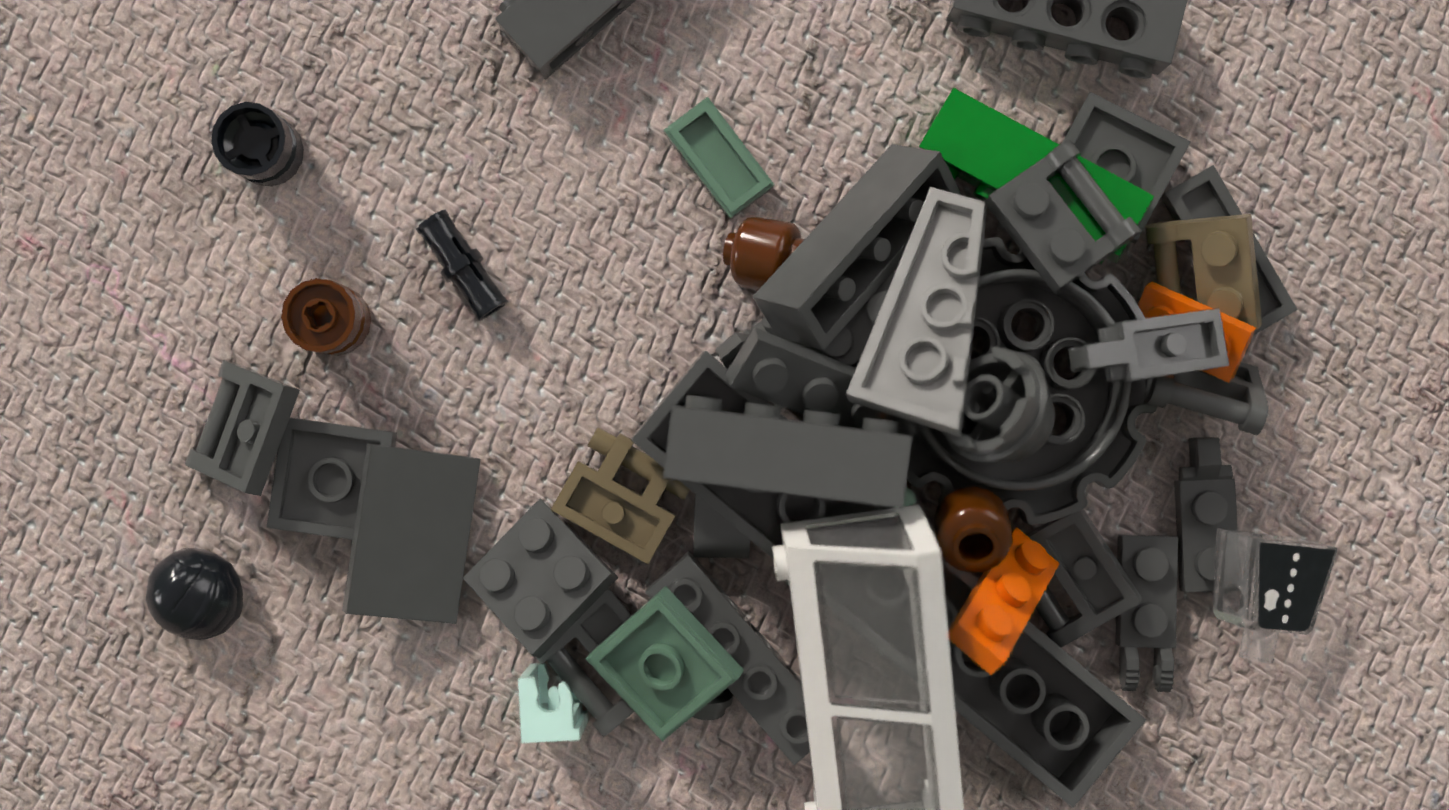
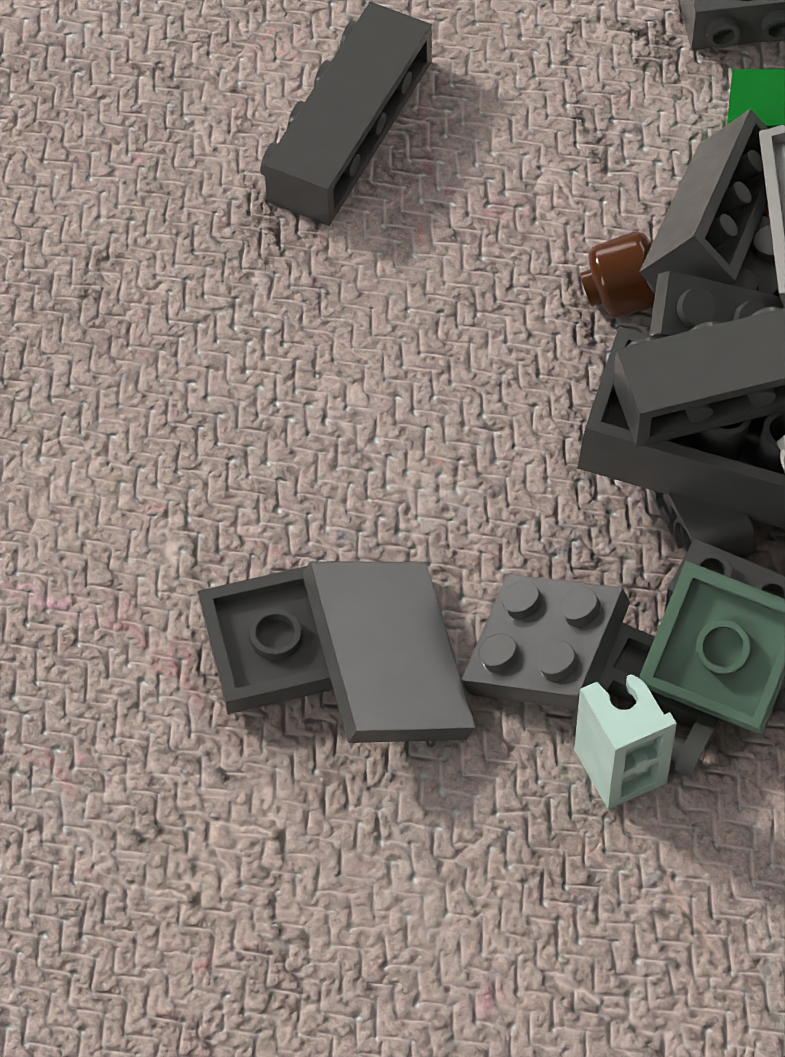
camera: 20 degrees left, 30 degrees down
black hair [146,548,243,640] -> none
dark grey plate [185,360,300,496] -> none
black wheel [211,102,304,187] -> none
reddish brown wheel [281,278,371,356] -> none
black pin [416,210,508,321] -> none
dark tan plate [551,427,690,564] -> none
sand green tile [664,97,775,220] -> none

